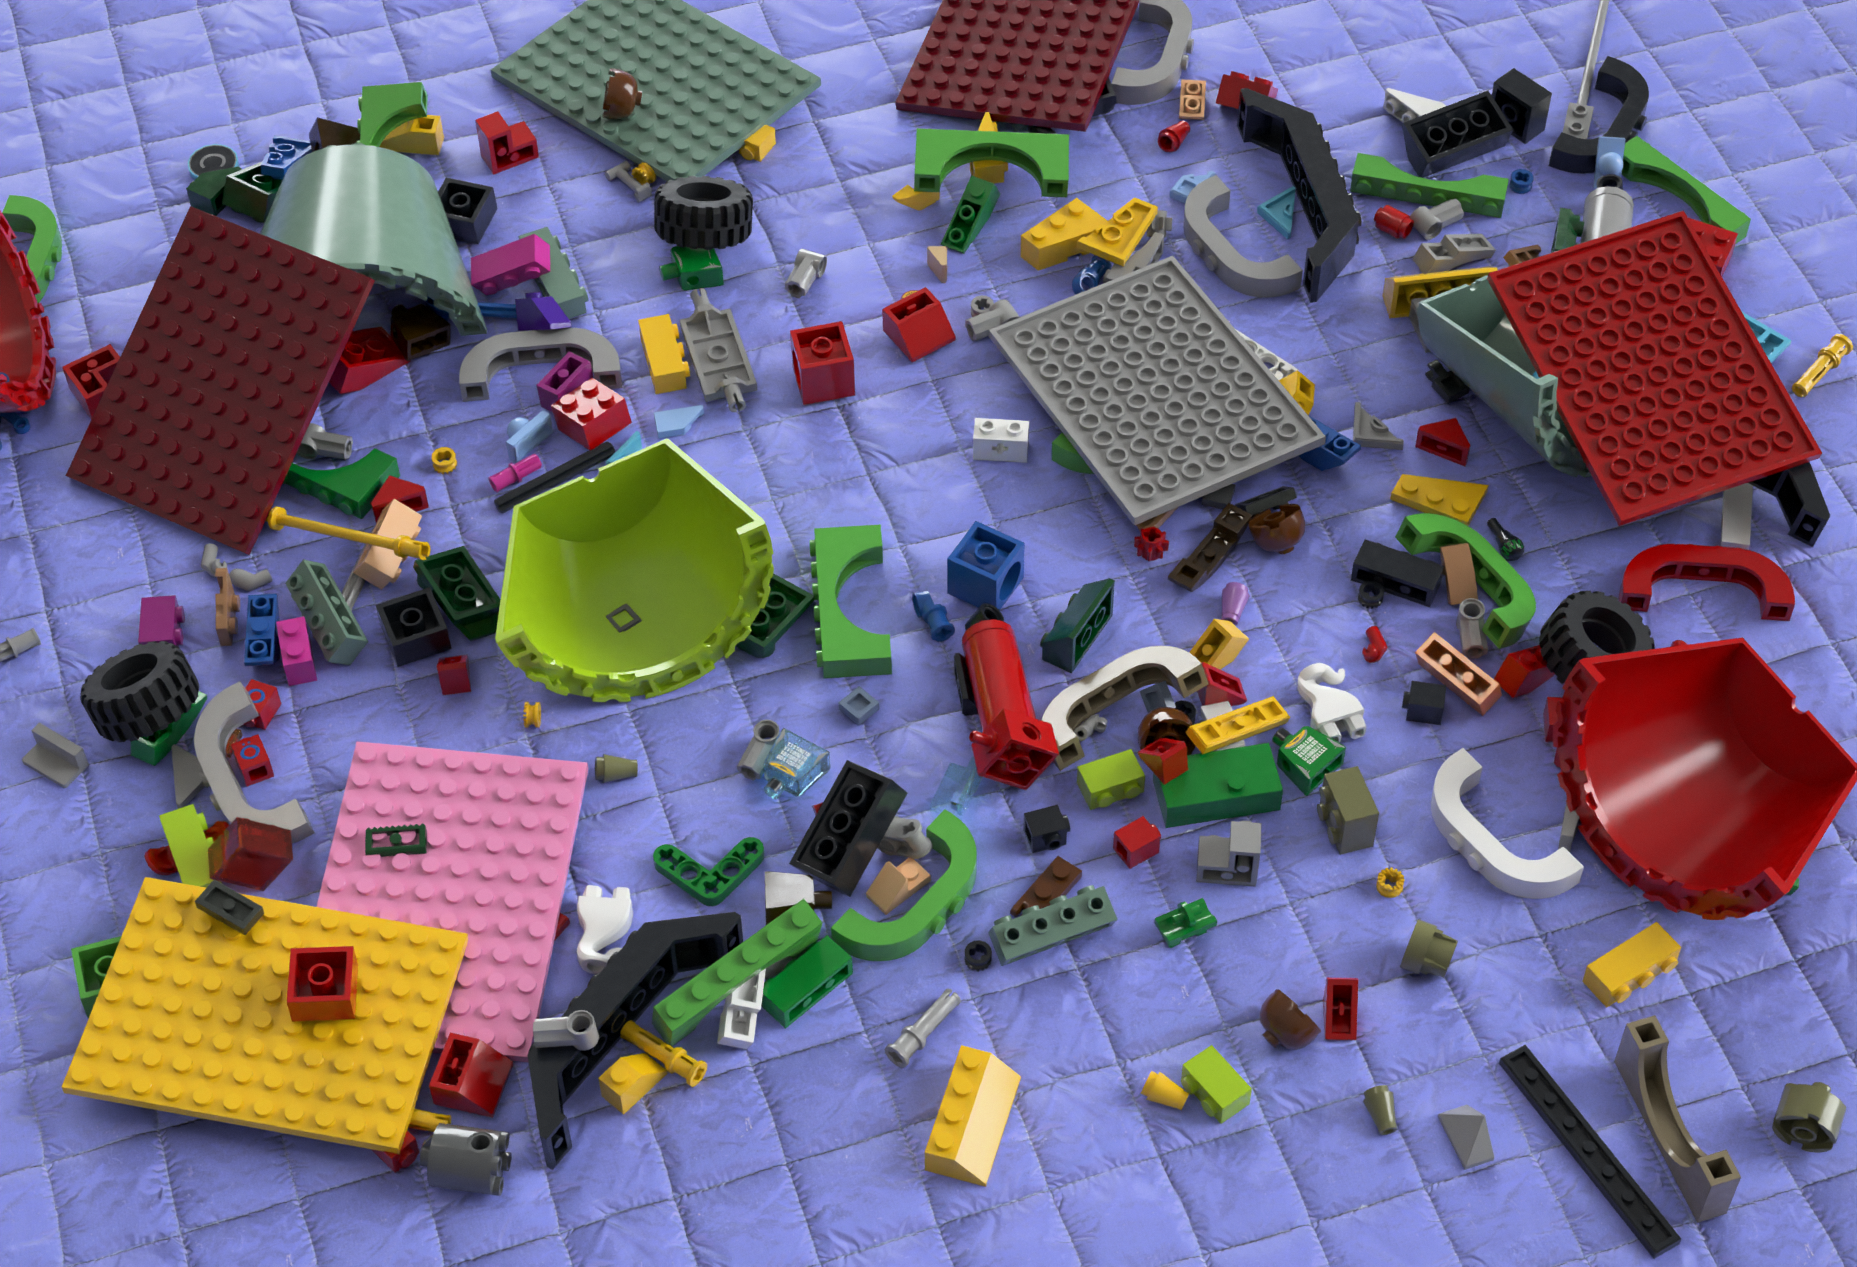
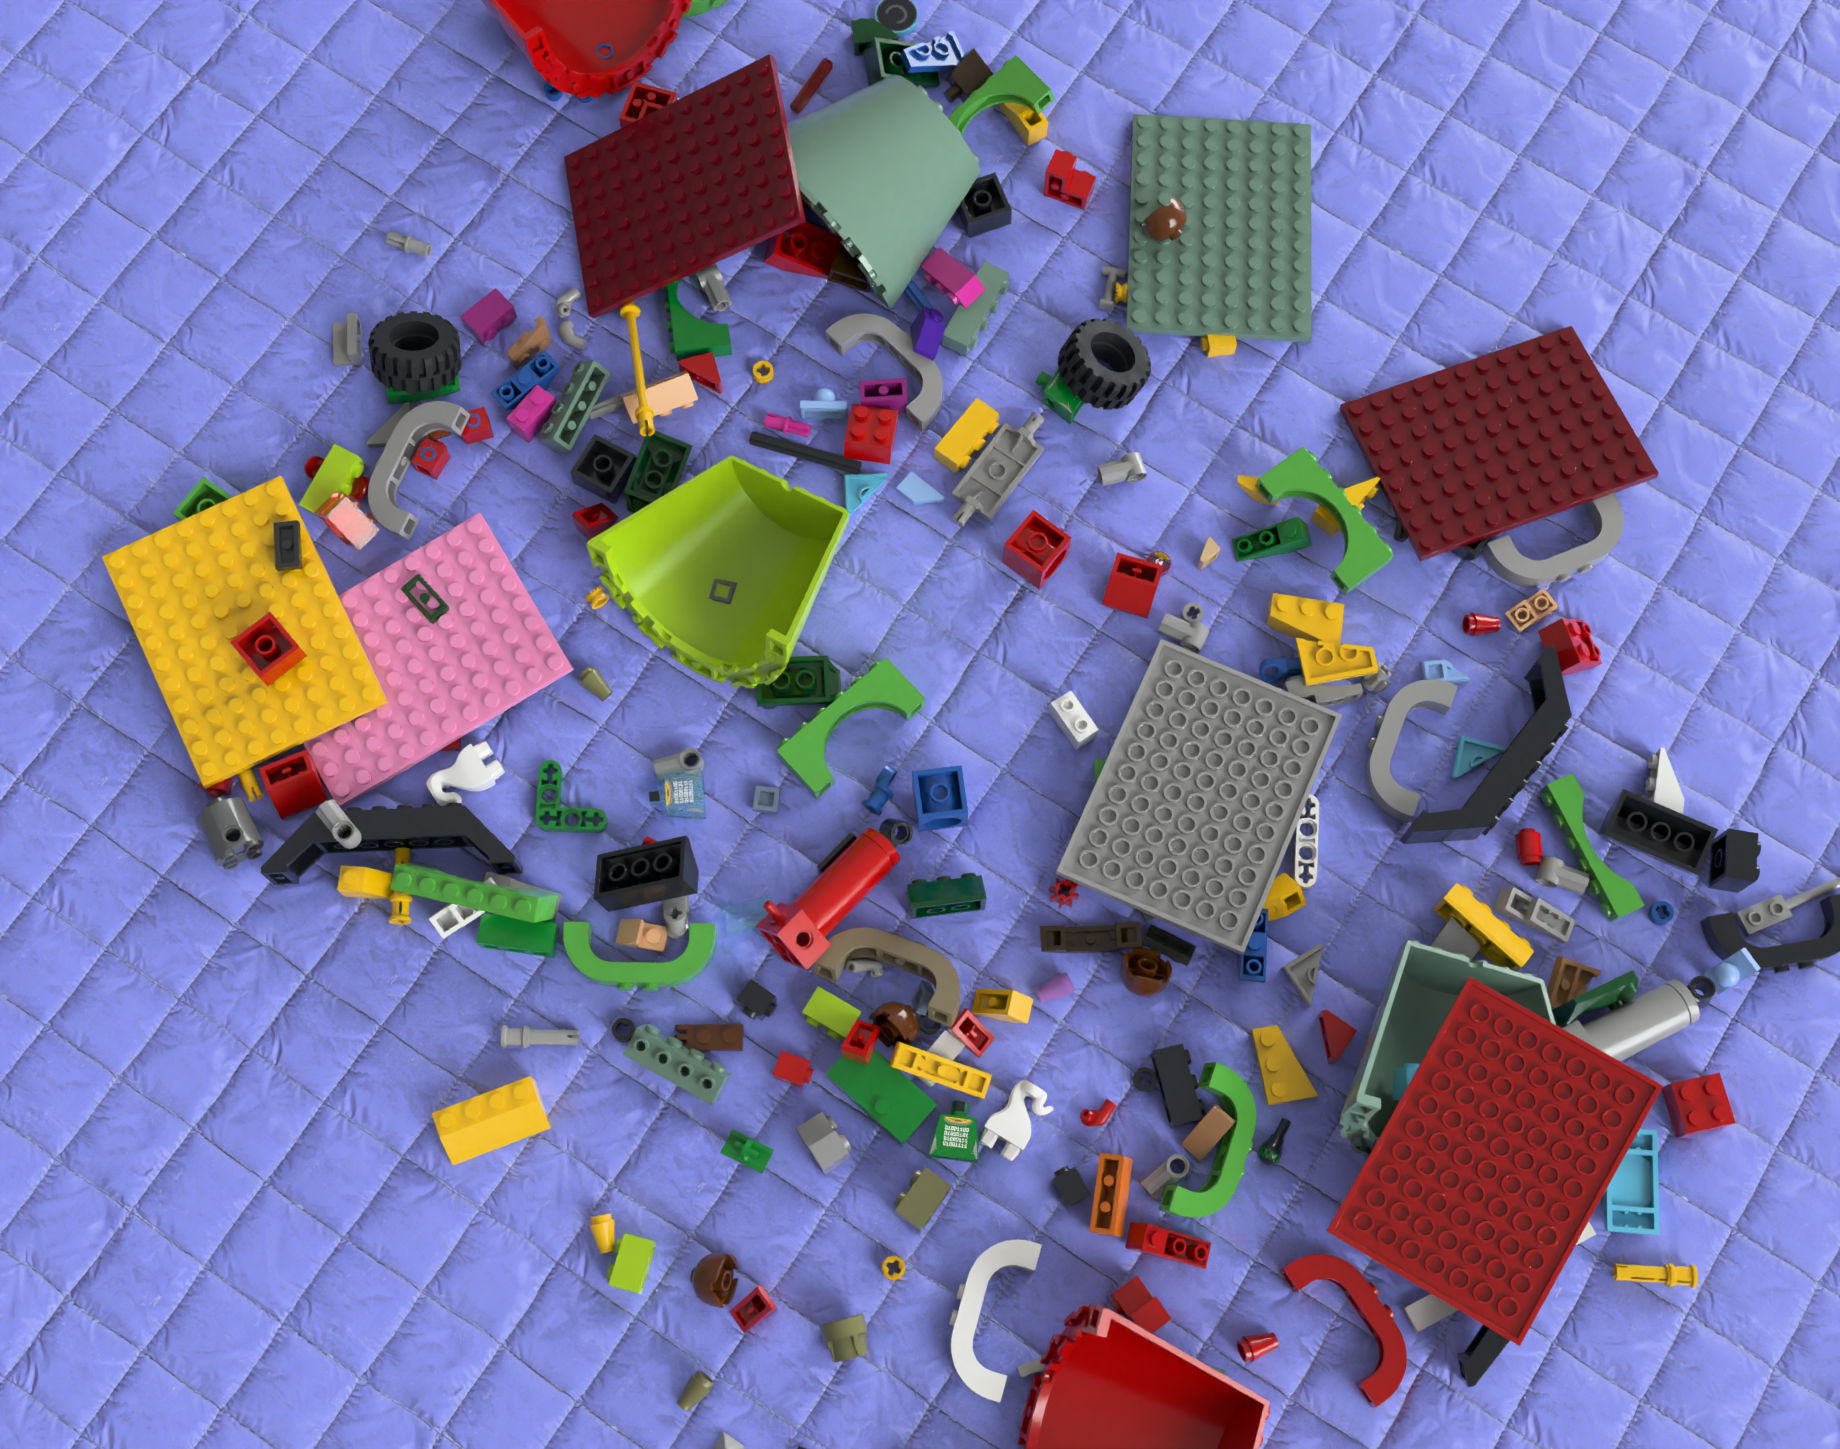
camera: 50 degrees right, 20 degrees up
torso [765,871,832,925] -> none
black tyre [1539,591,1655,684] -> none
bright green arch [1621,136,1751,244] -> none

